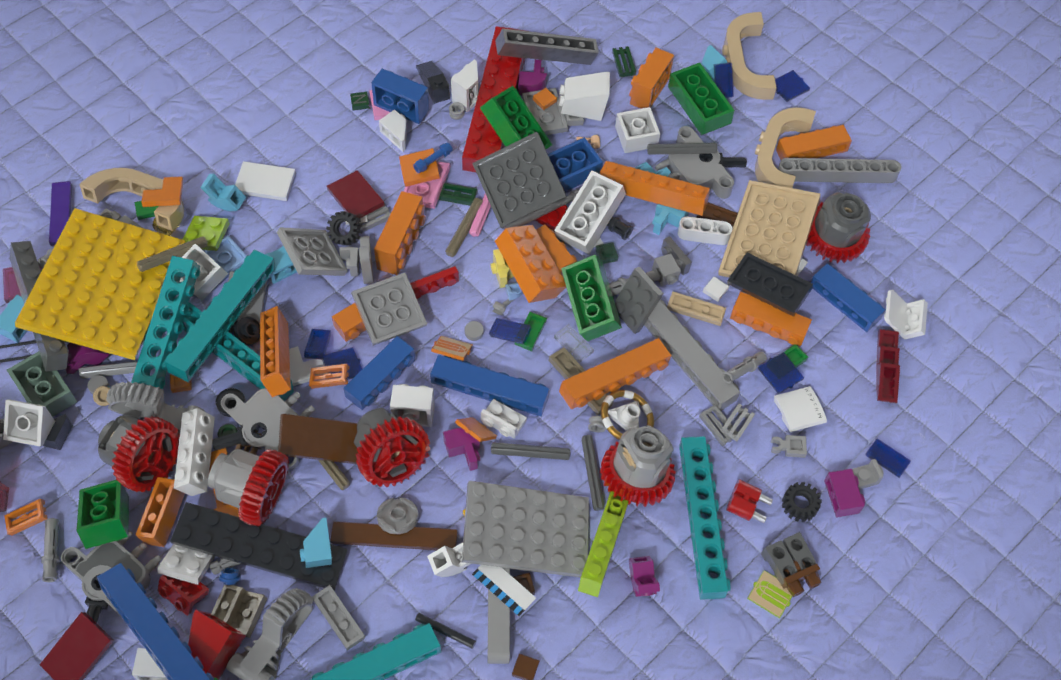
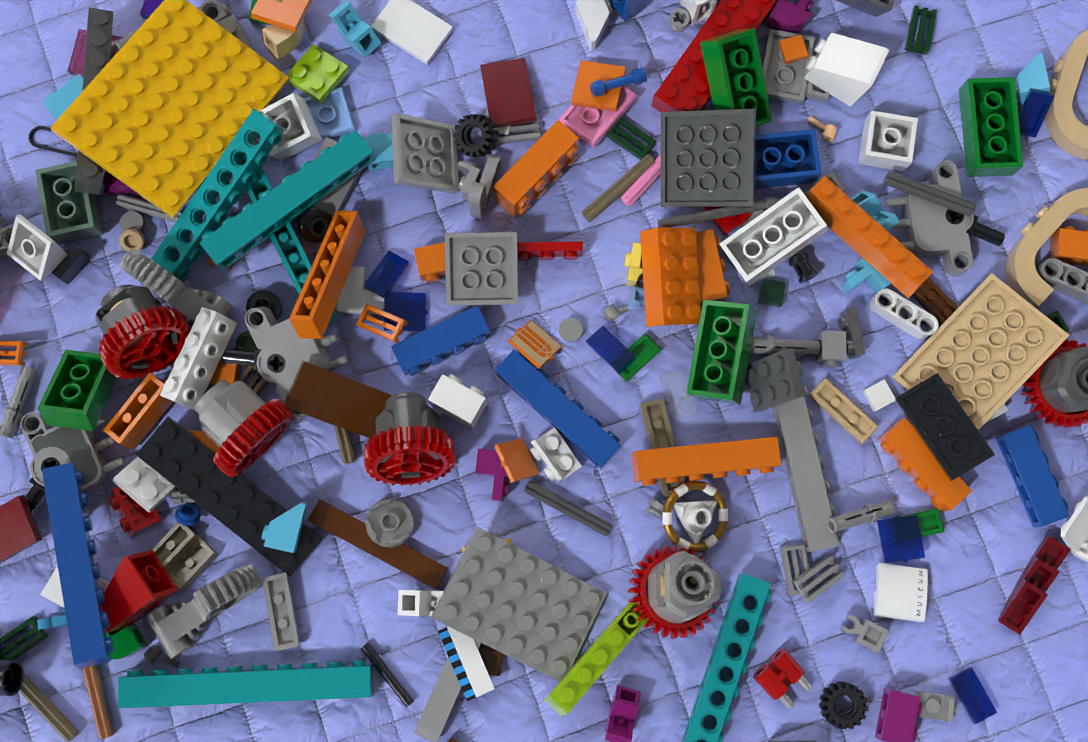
camera: 25 degrees right, 20 degrees up
dark tan axle [137,236,208,272] -> none
dark grey axle [581,435,604,511] -> none
orange brick [629,47,674,109] -> none

